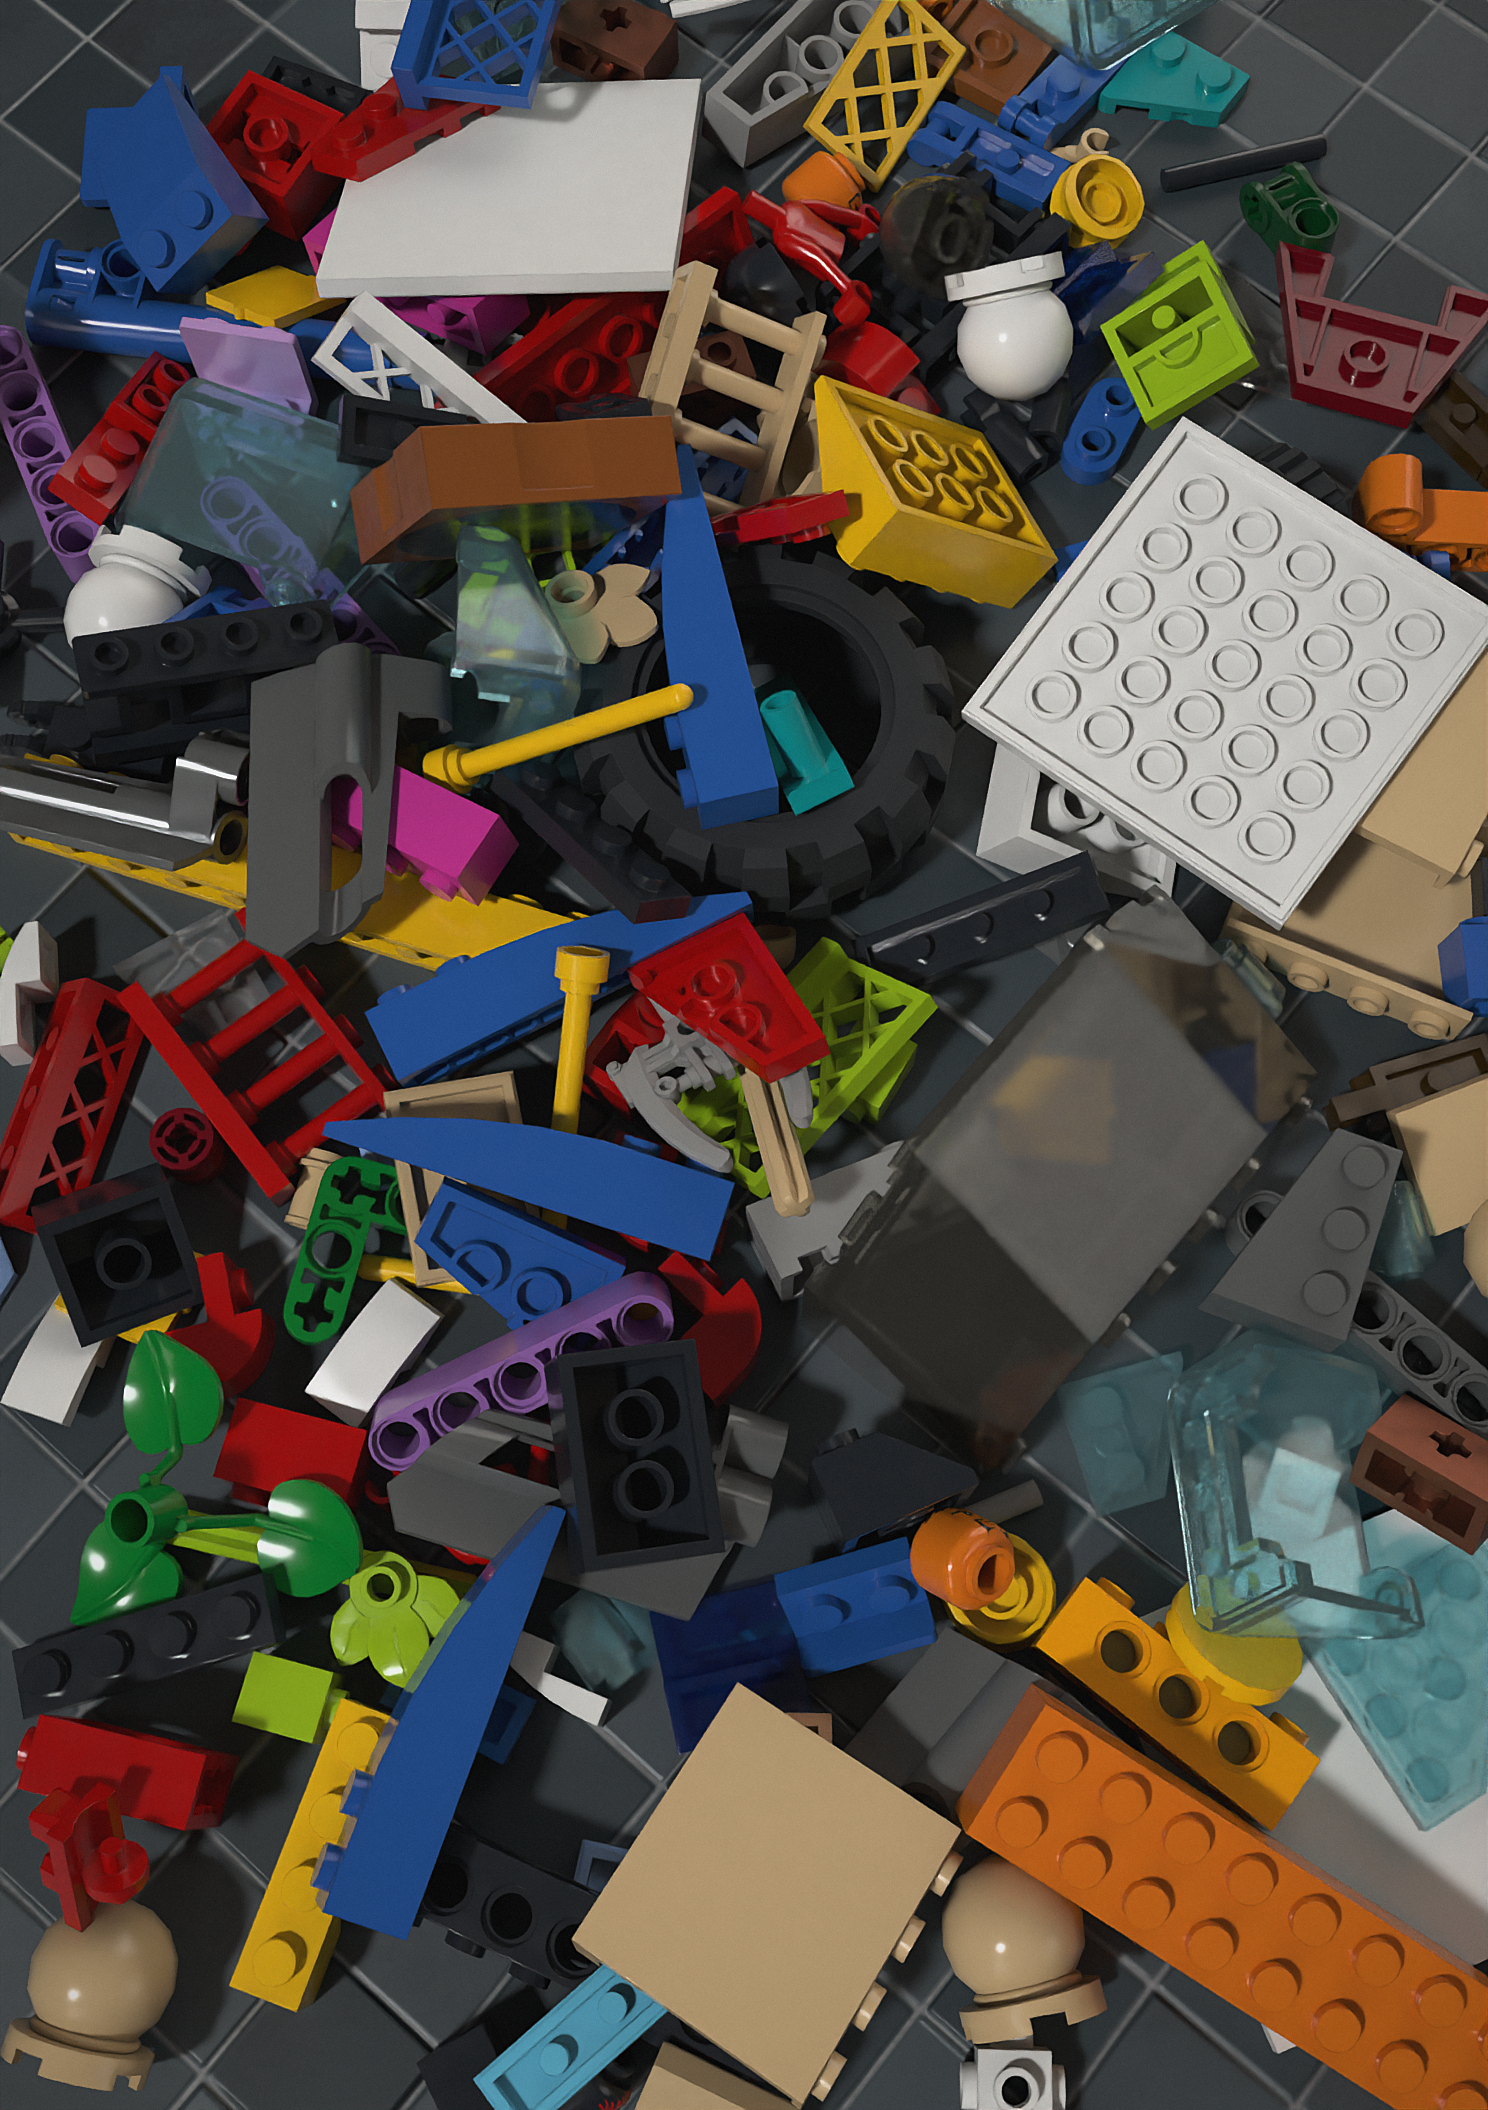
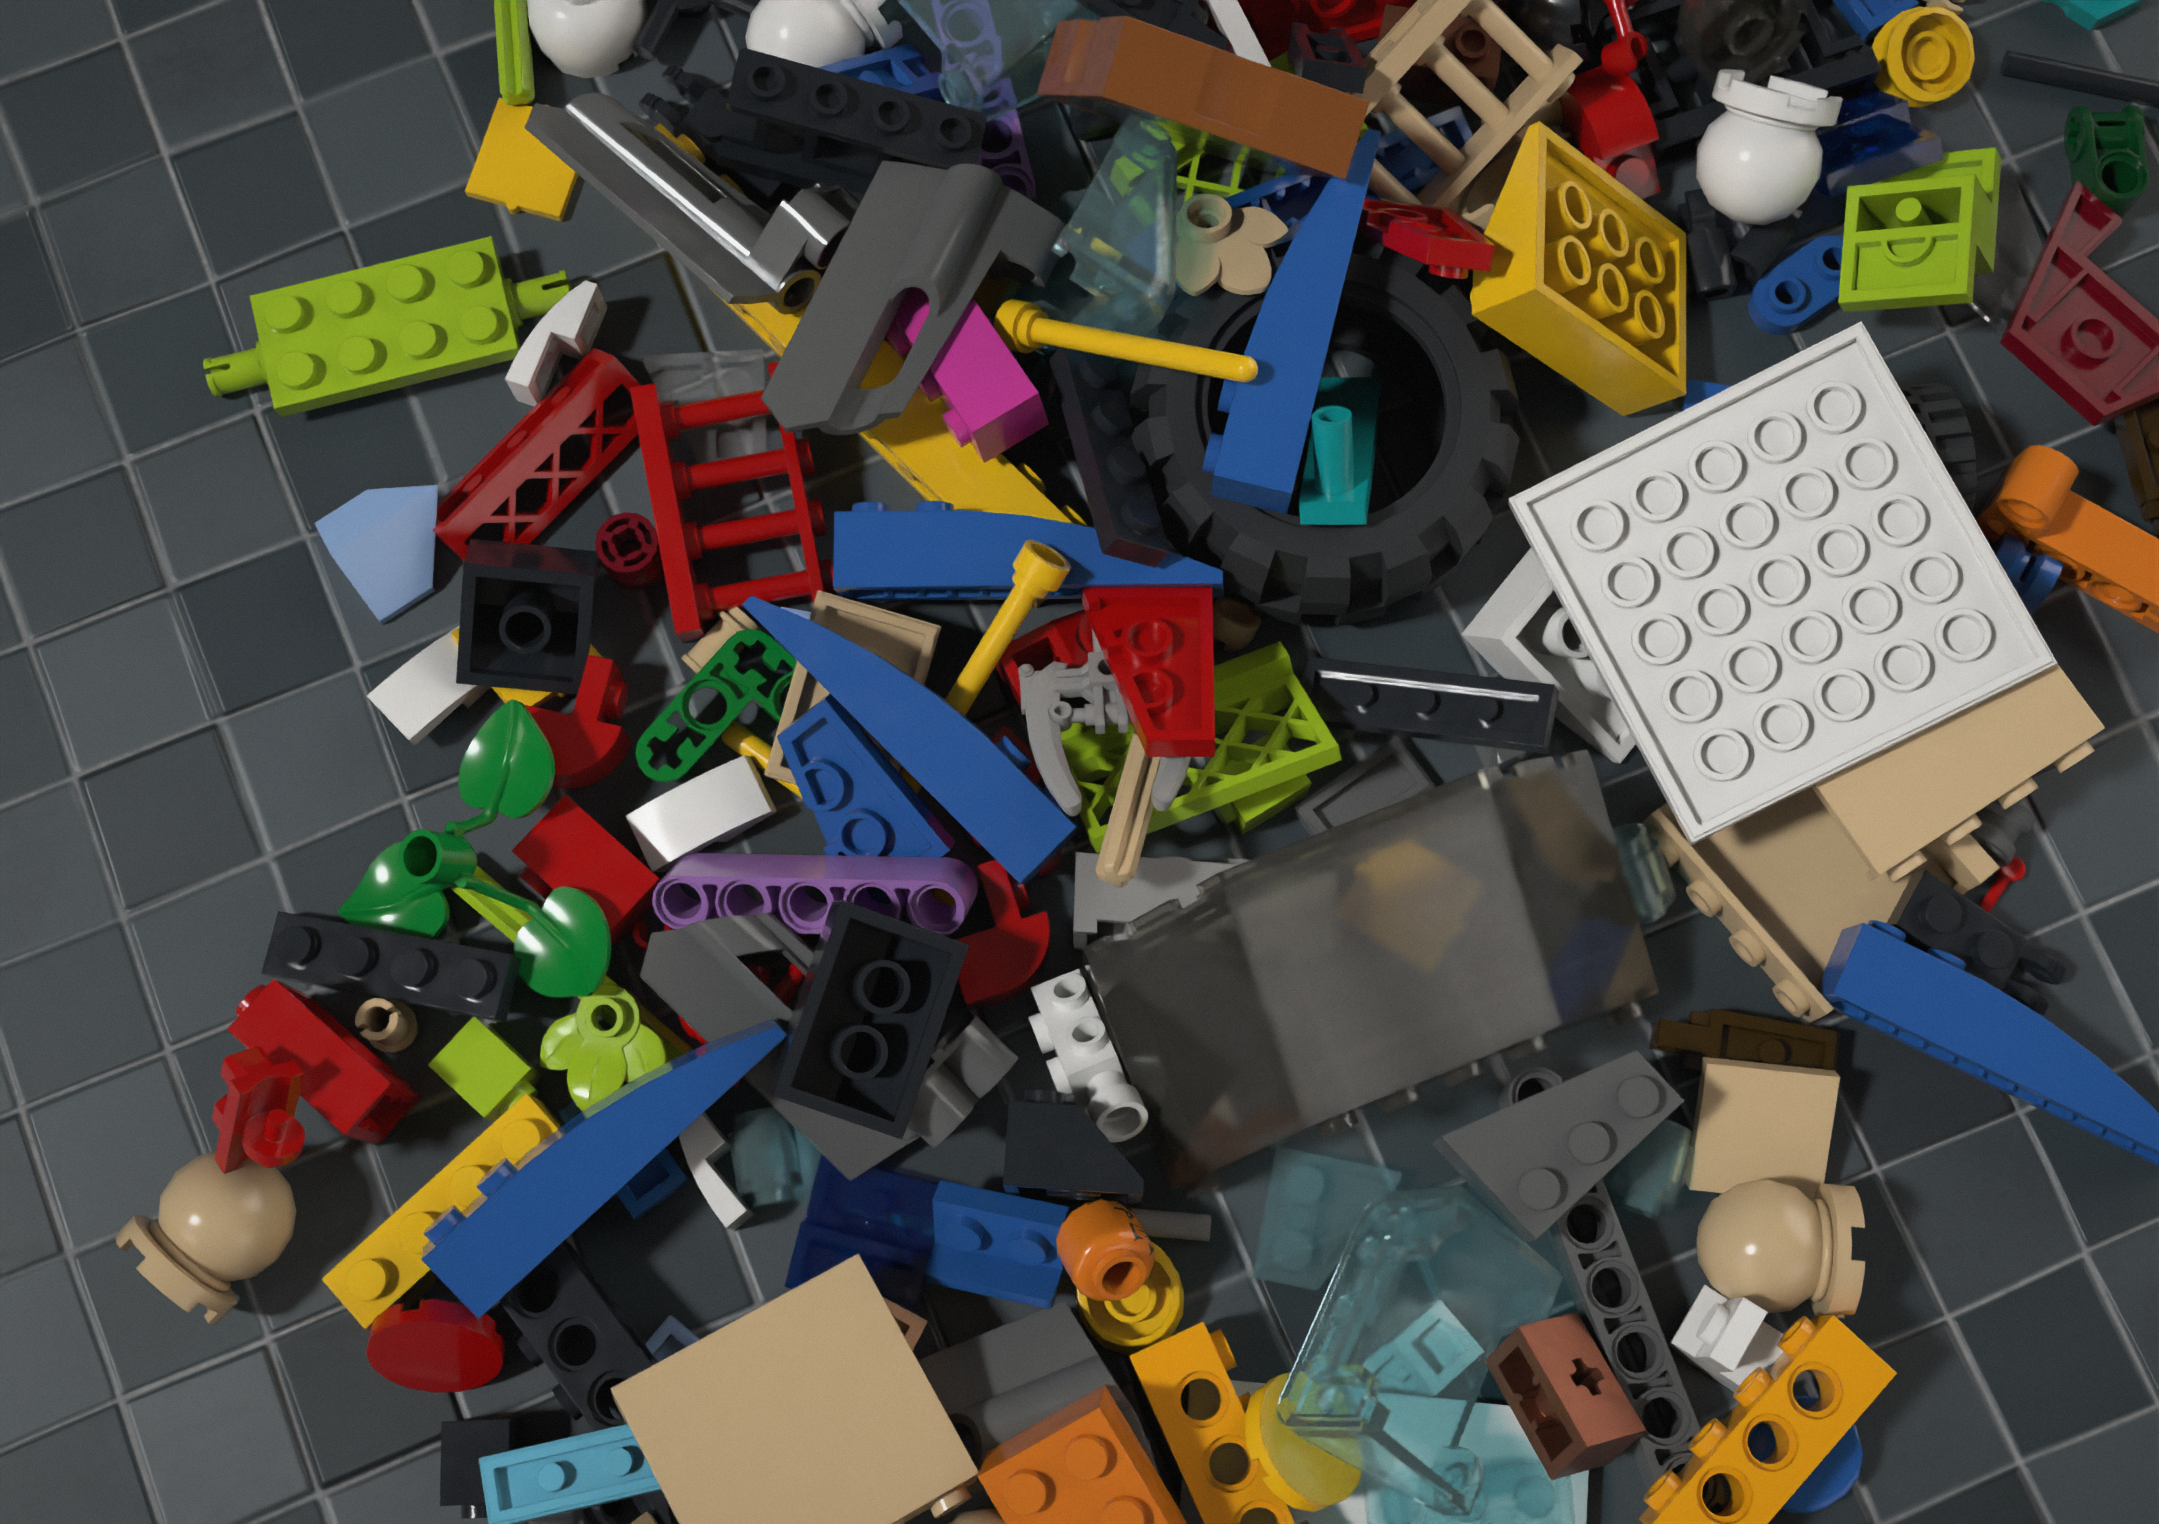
camera: 25 degrees right, 5 degrees up
none -> tan pin [355,998,418,1053]
none -> red tile [366,1299,506,1393]
none -> white brick [1028,969,1148,1142]
none -> dark grey tile [1293,736,1435,863]

